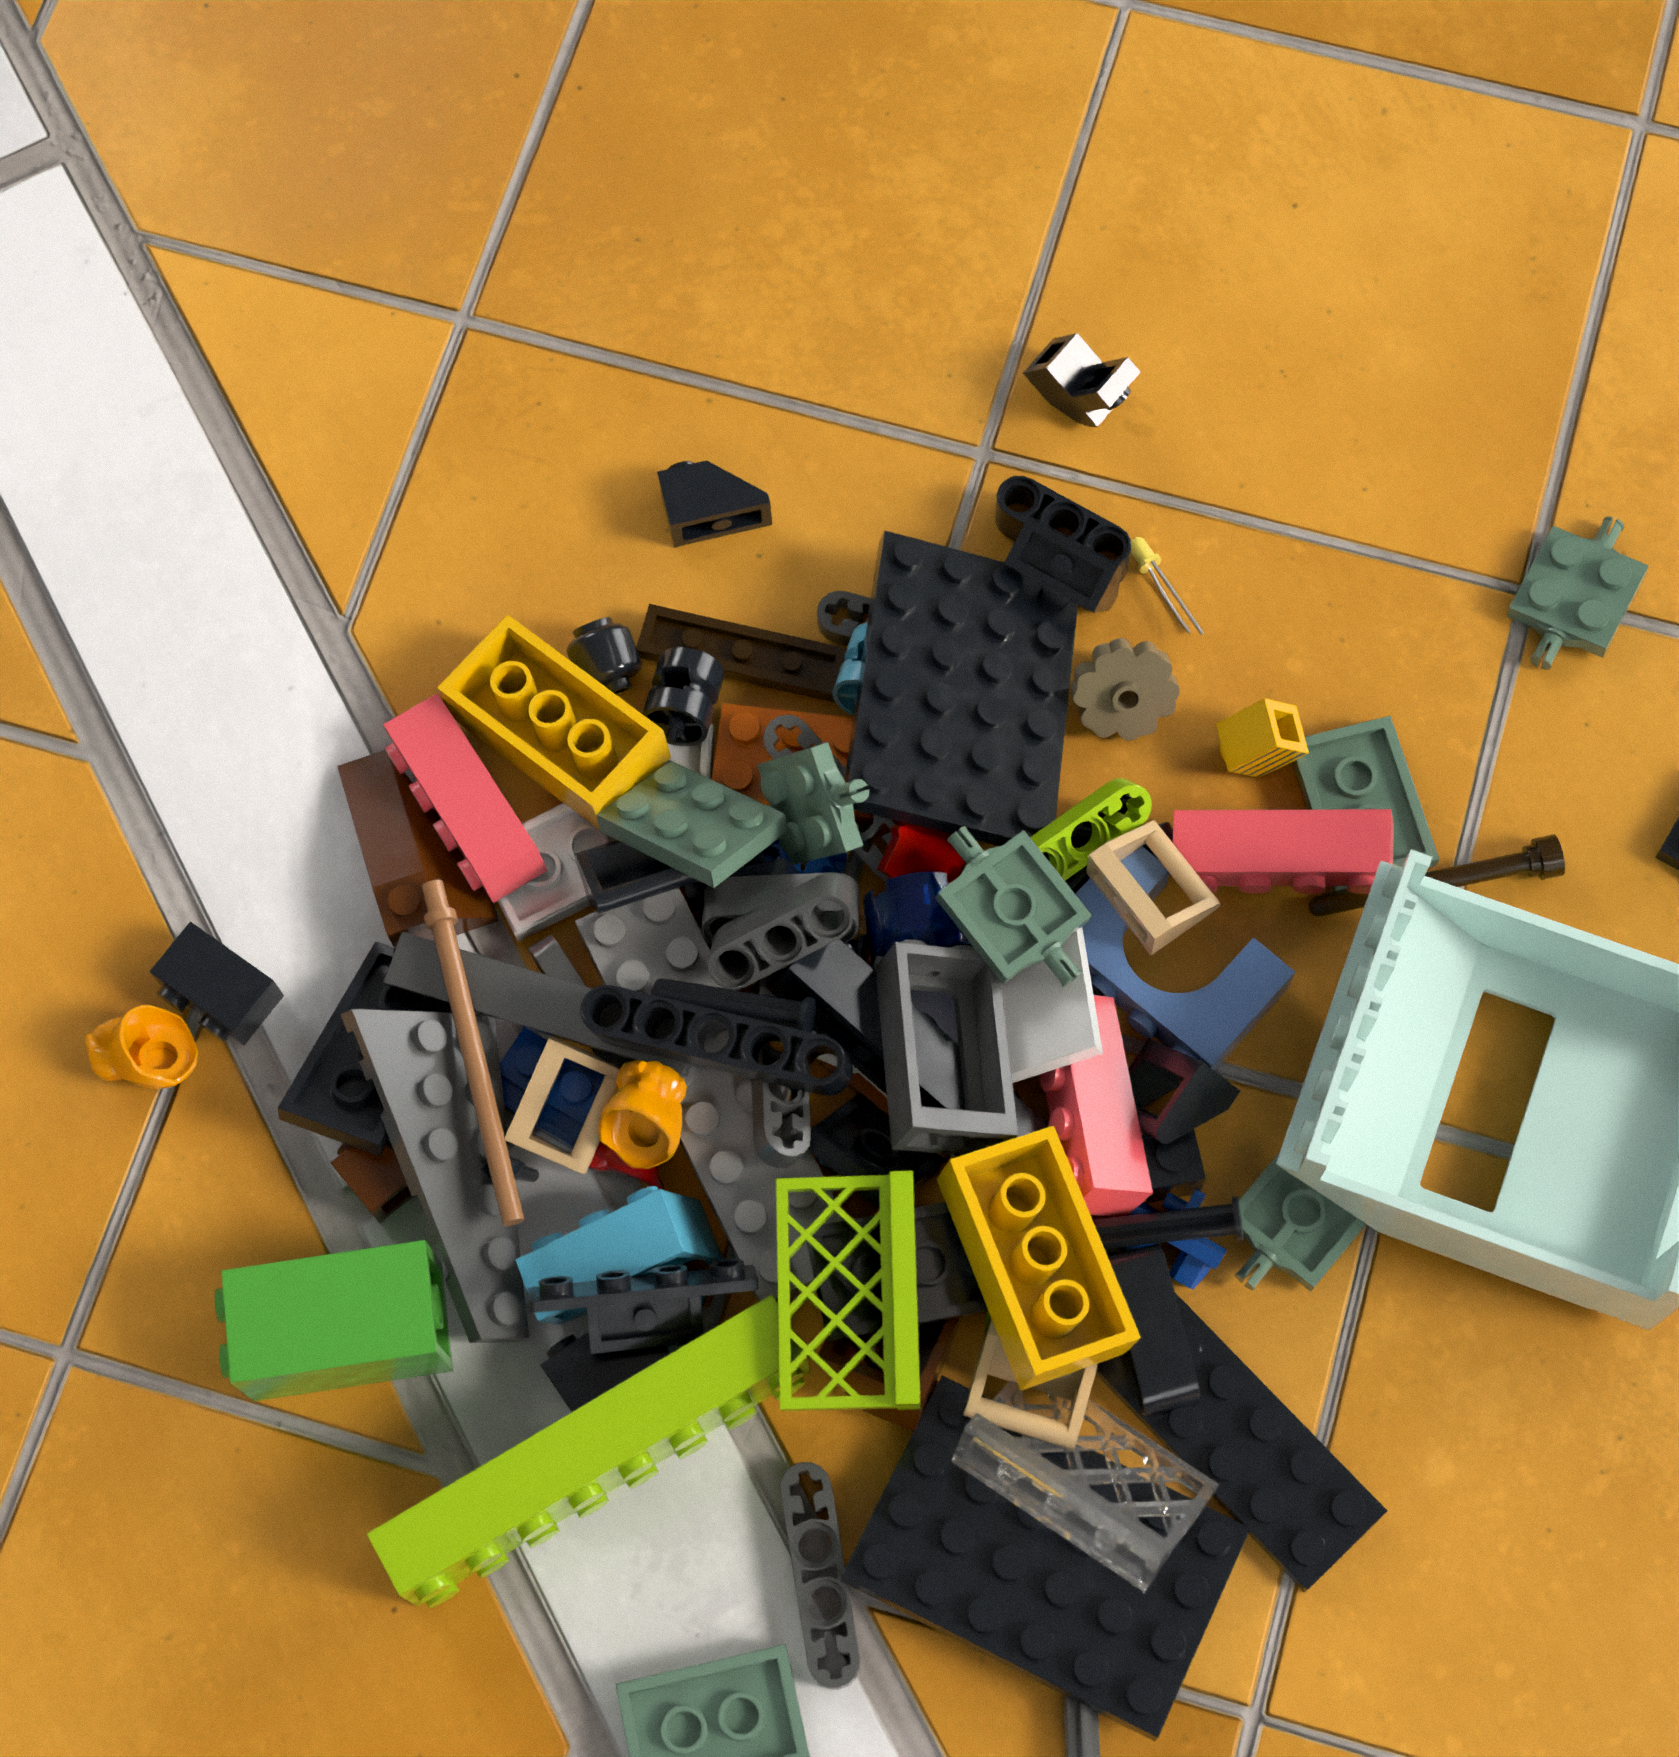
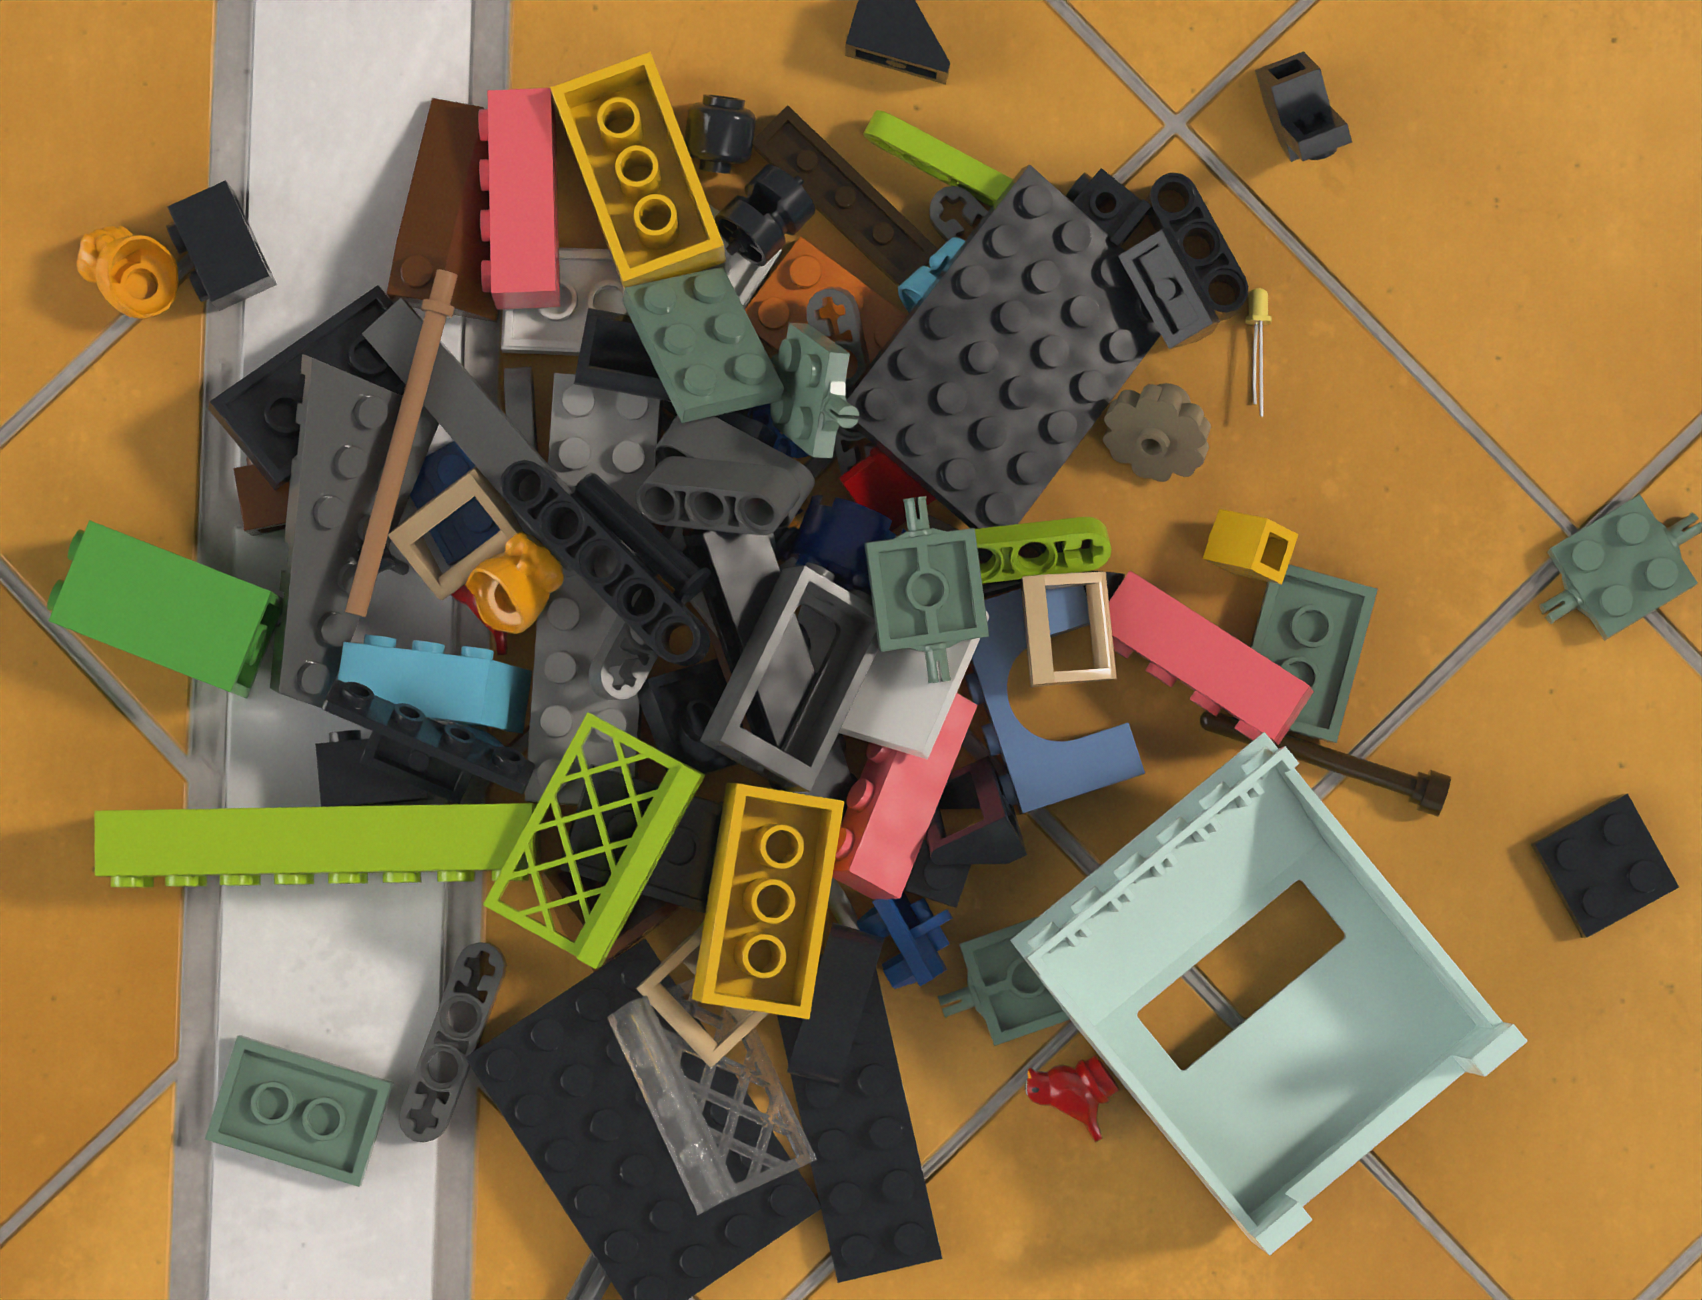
camera: 20 degrees right, 15 degrees up
black axle [1093,1196,1244,1249] -> none
none -> lime beam [863,110,1013,207]
none -> red animal [1025,1055,1120,1143]
none -> black brick [1065,168,1151,248]

